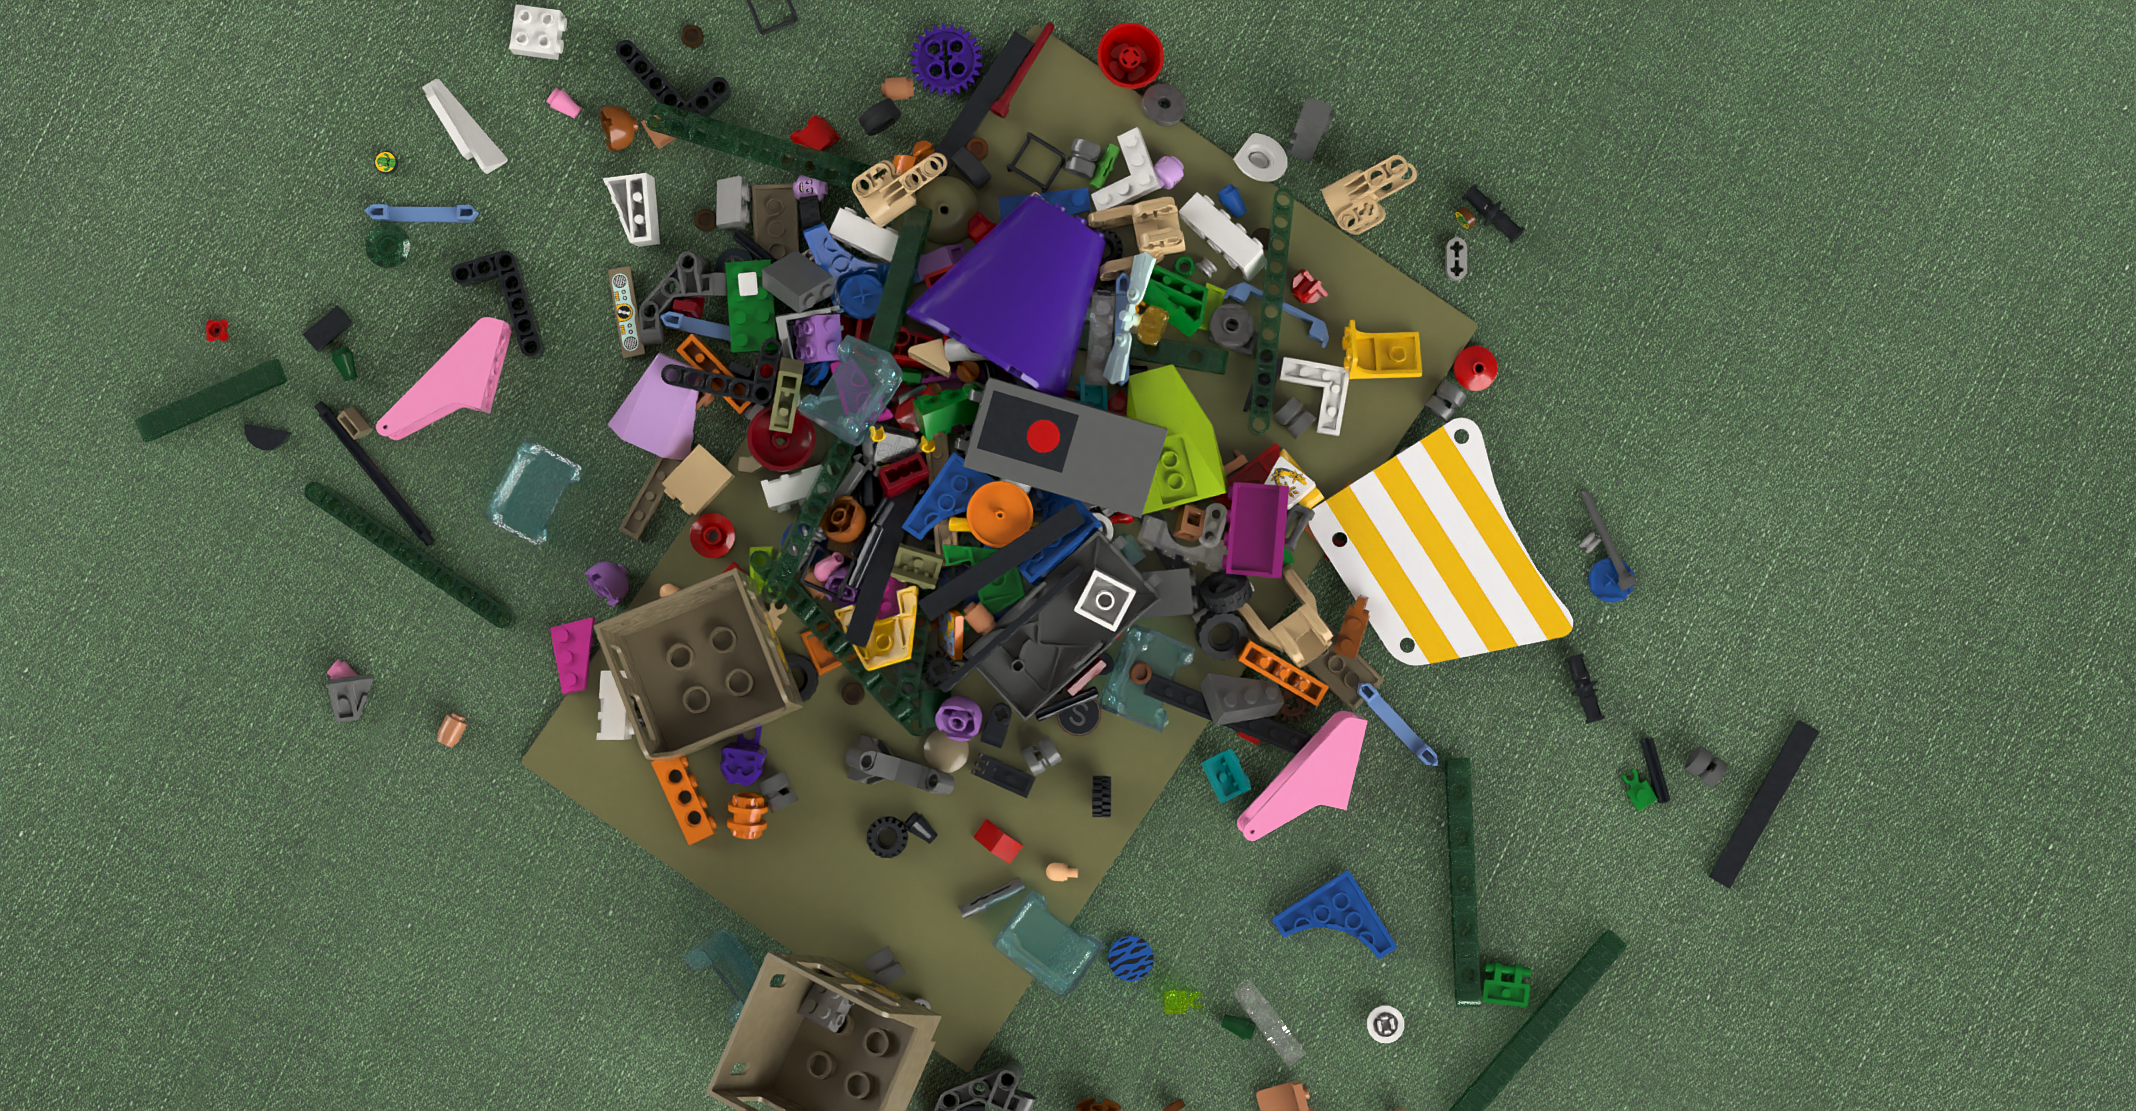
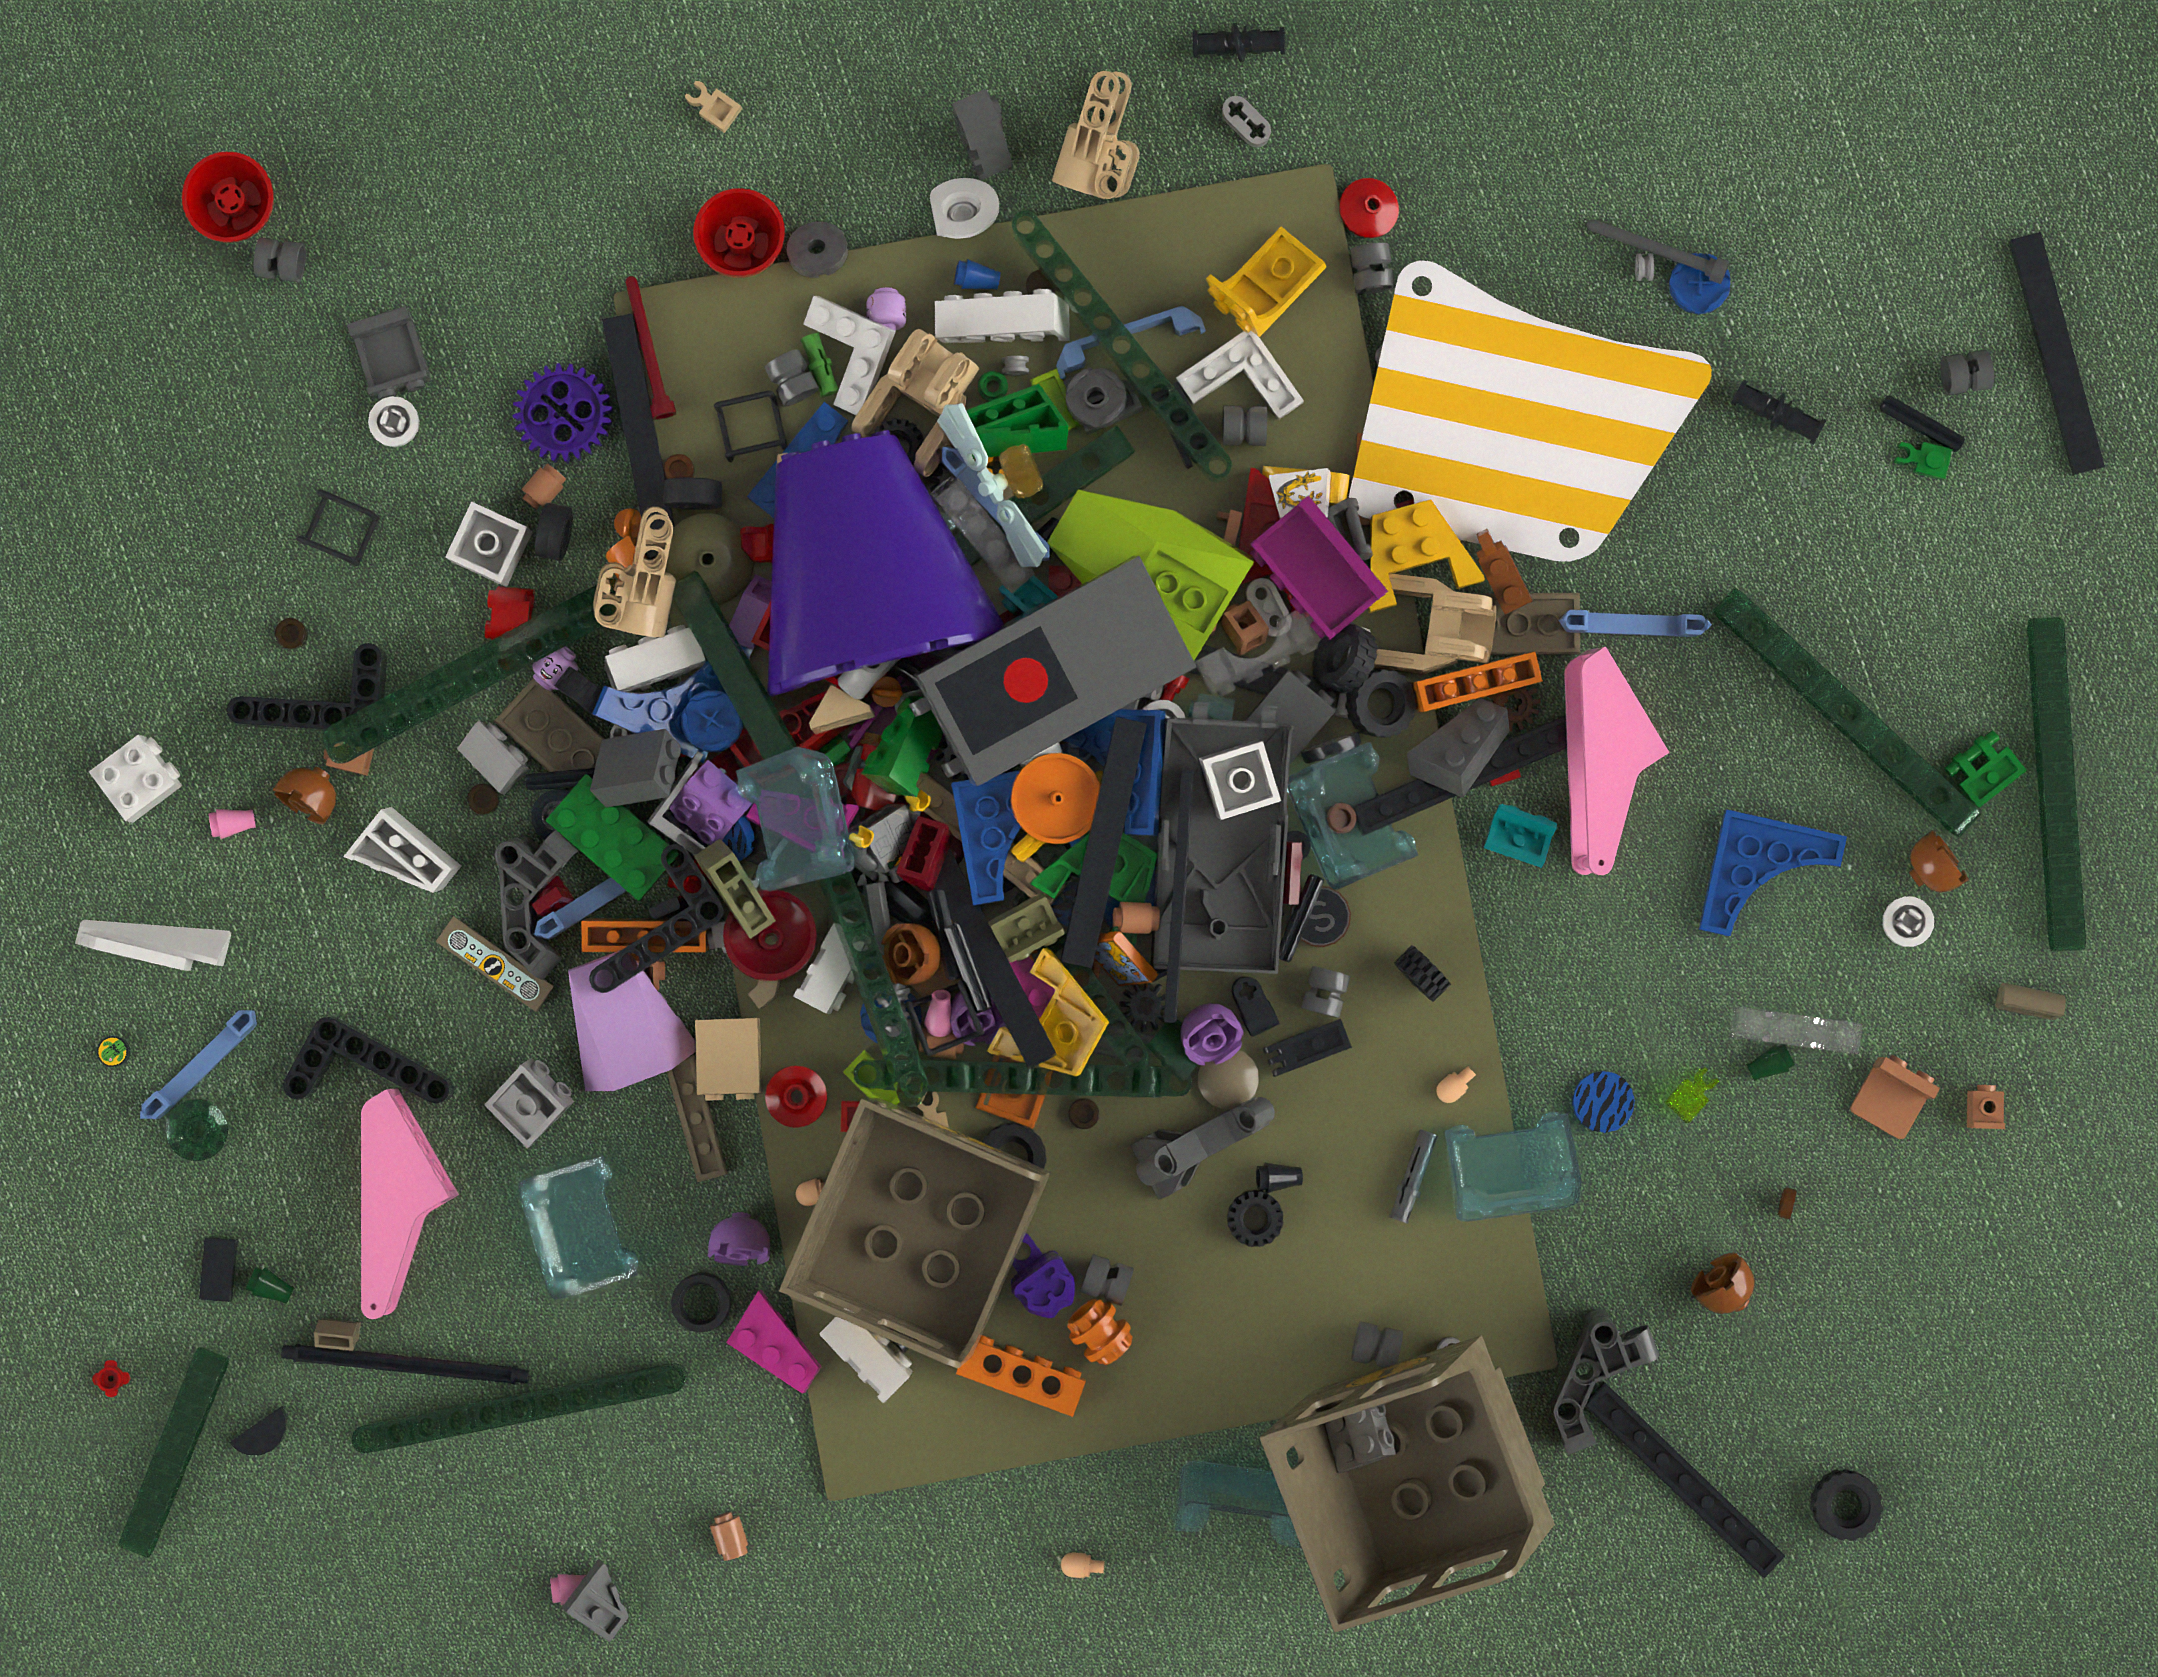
camera: 40 degrees left, 0 degrees up
white sticker [738,272,758,296] -> none
red slope [973,819,1023,864] -> none
red piece [1291,269,1328,303] -> none
reddish brown tile [1455,207,1476,230] -> none
none -> white brick [445,502,532,587]
none -> light grey plate [485,1058,575,1149]
none -> black tyre [671,1272,732,1333]
none -> light nougat cylinder [1061,1552,1105,1578]
none -> black tile [1300,732,1361,764]
none -> yellow wing [1367,500,1485,613]
none -> dark orange cylinder [1909,830,1969,893]

